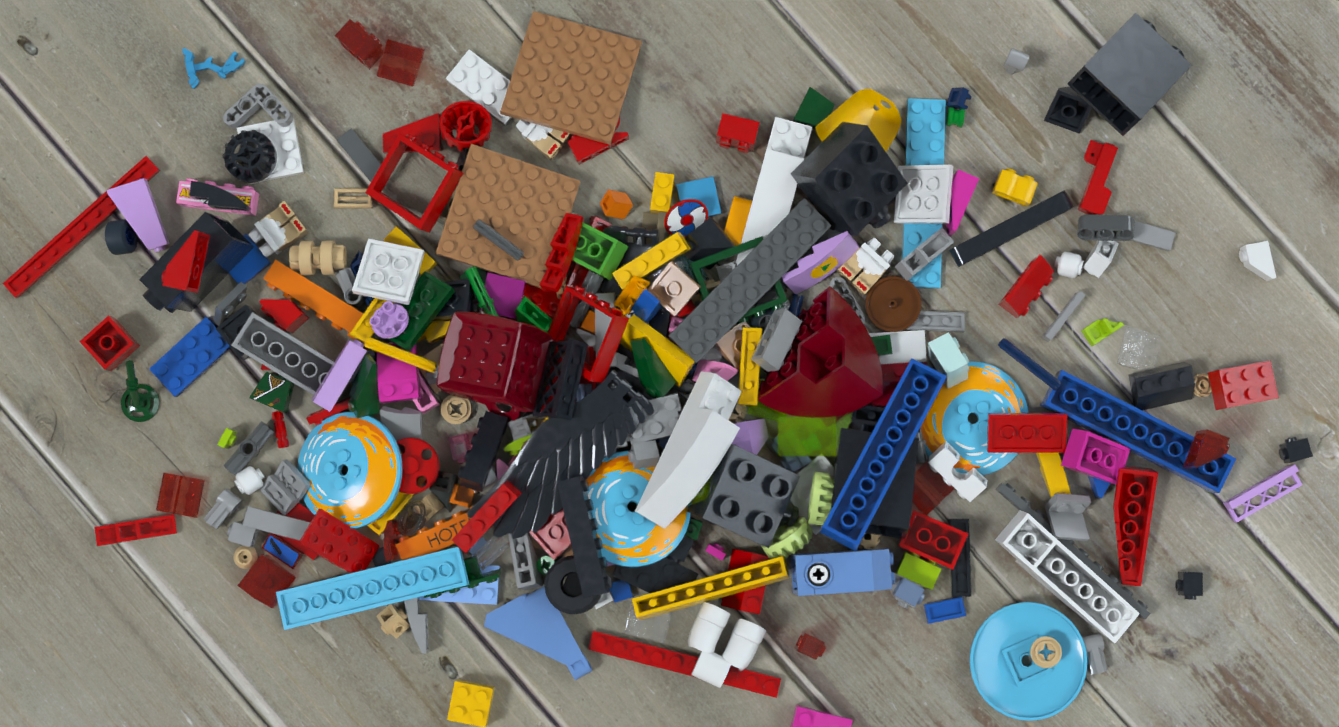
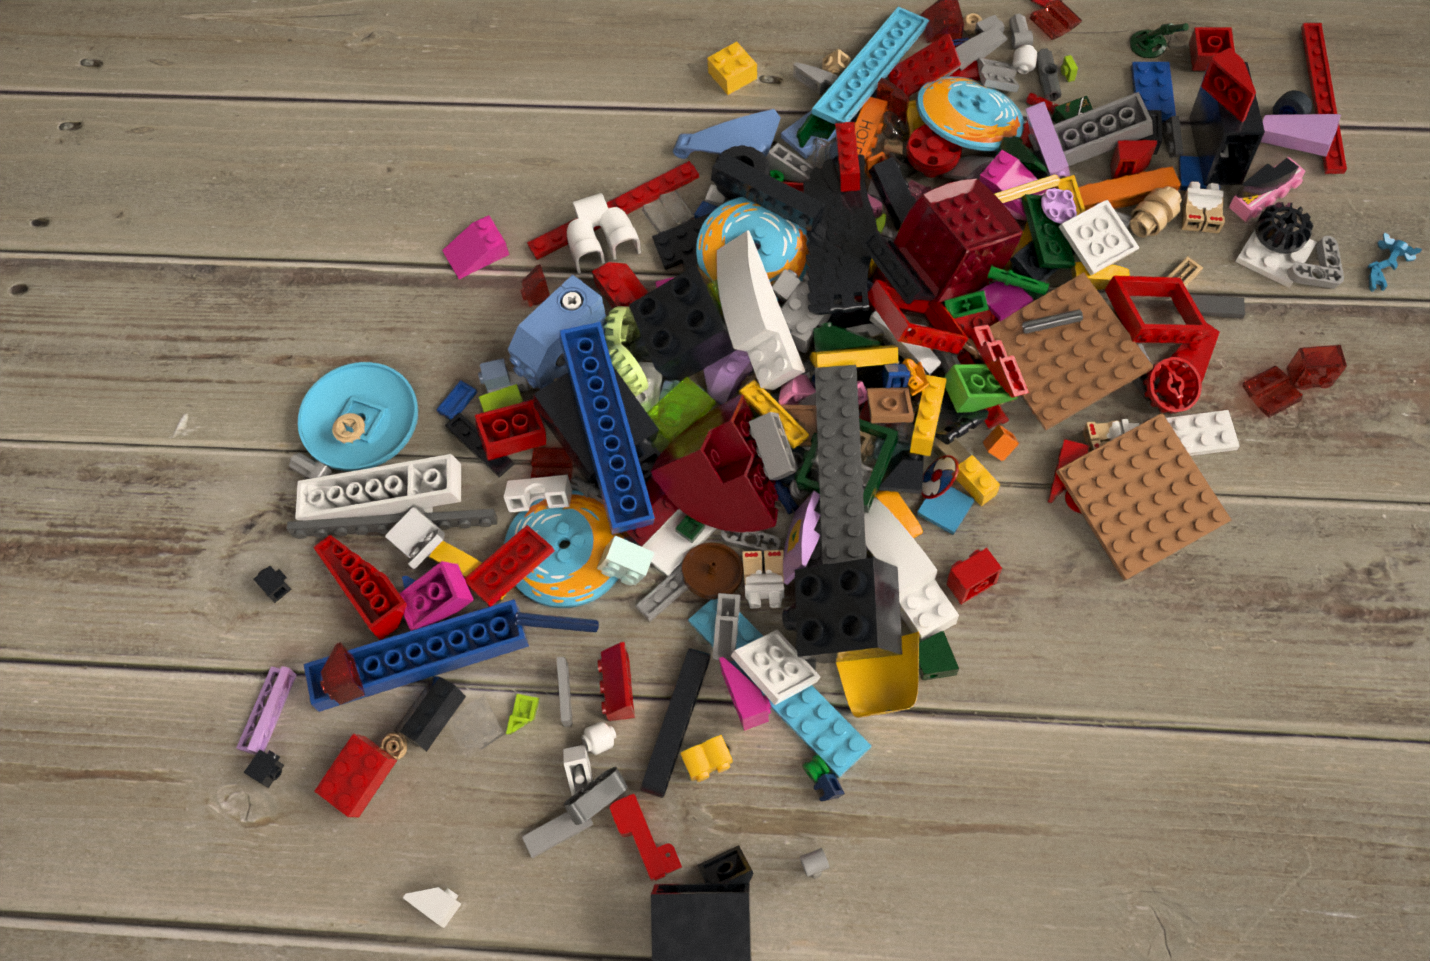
camera: 140 degrees right, 20 degrees down
yellow brick [632,556,790,620] -> none

